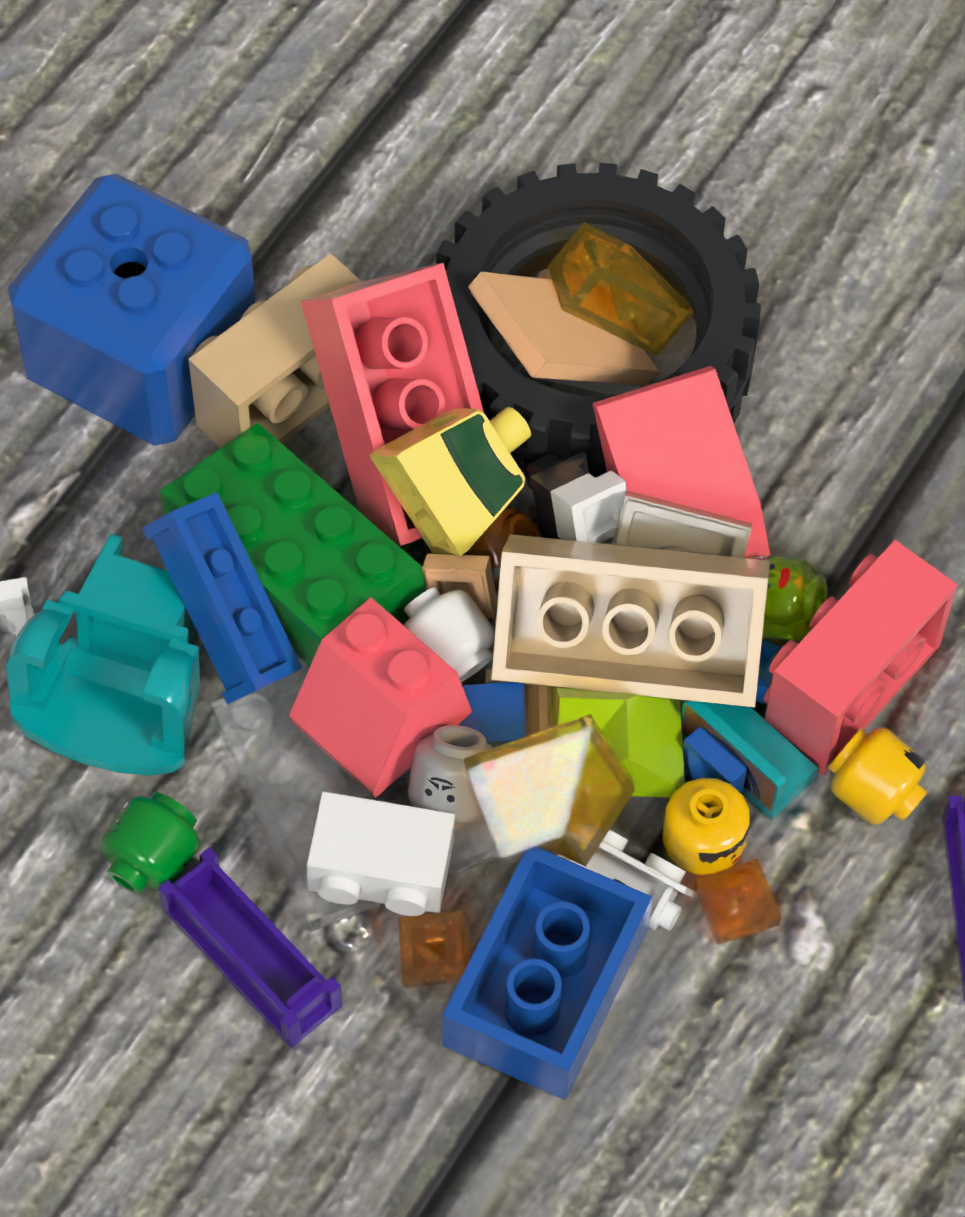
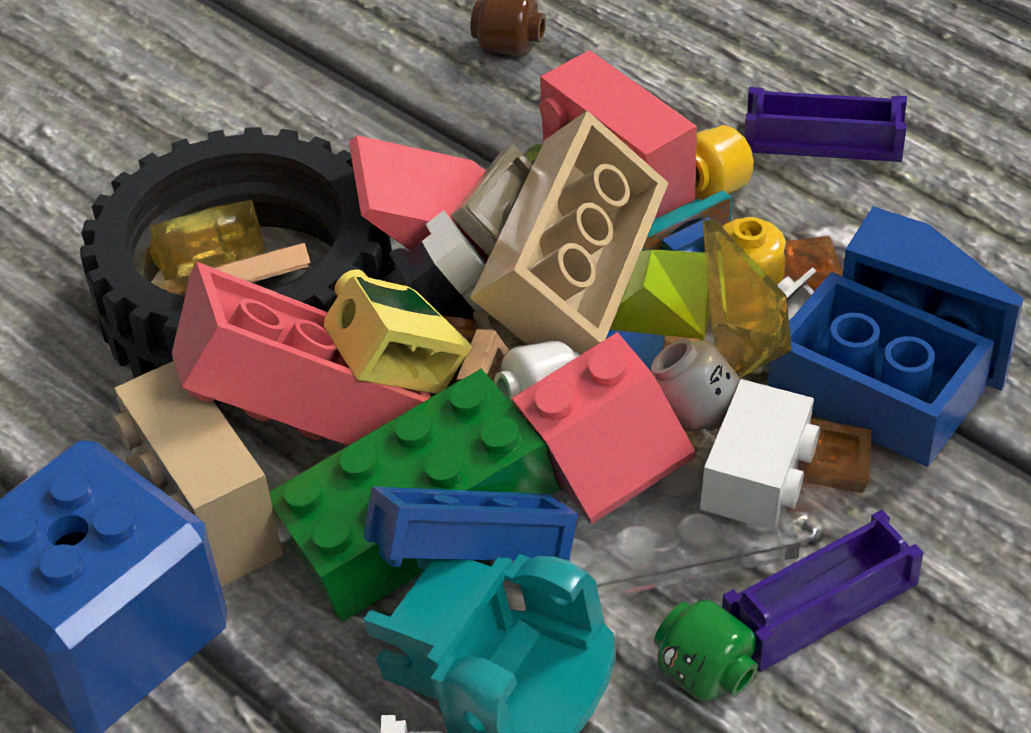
camera: 75 degrees left, 15 degrees down
none -> blue slope [842,206,1023,391]

